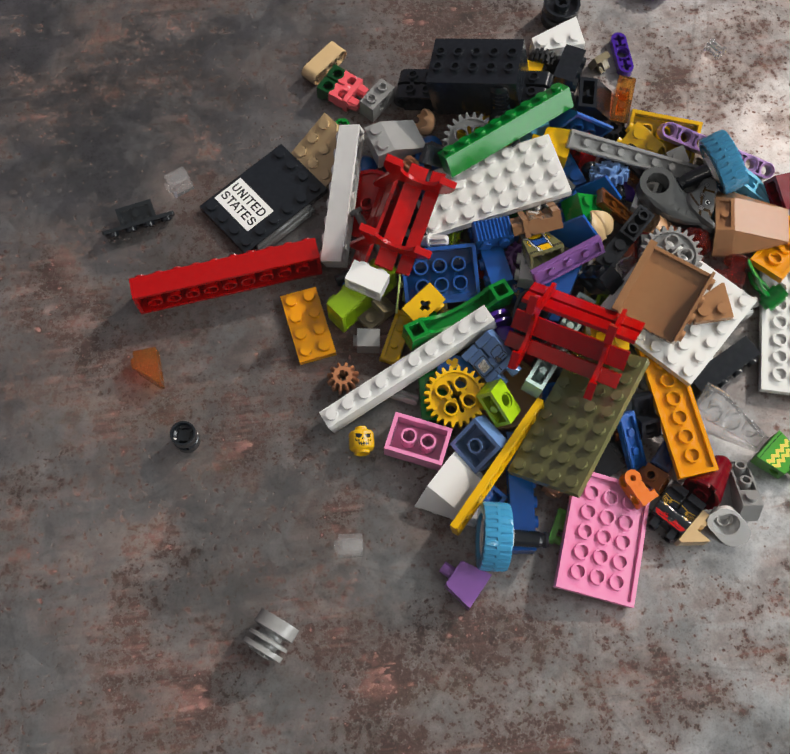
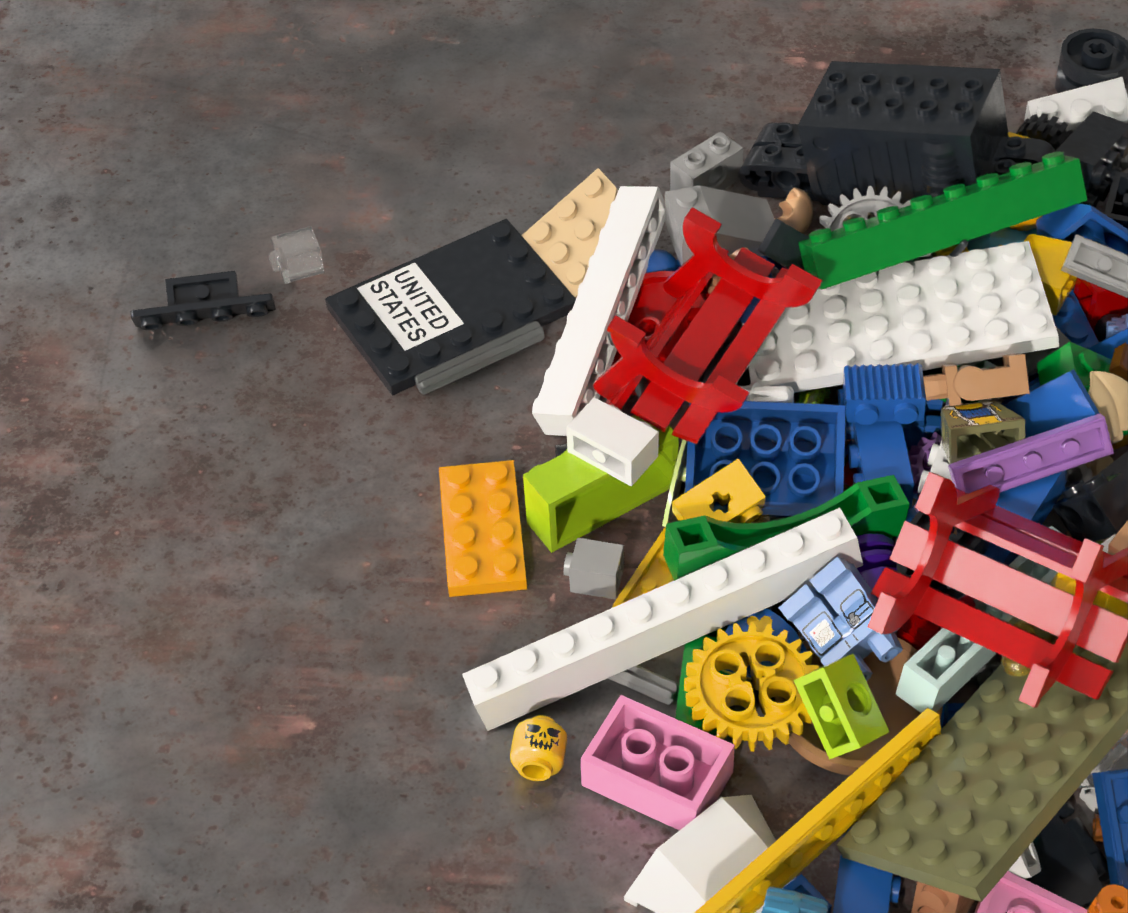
camera: 15 degrees right, 20 degrees down
red brick [129,238,322,314] -> none
clear orange slope [131,347,165,389] -> none
black wheel [170,421,201,453] -> none
tan beam [301,41,347,85] -> none
coral hips [317,64,369,112] -> none
nougat gear [327,362,359,395] -> none
dark tan slope [358,296,395,329] -> none
medium blue brick [450,415,508,474] -> none

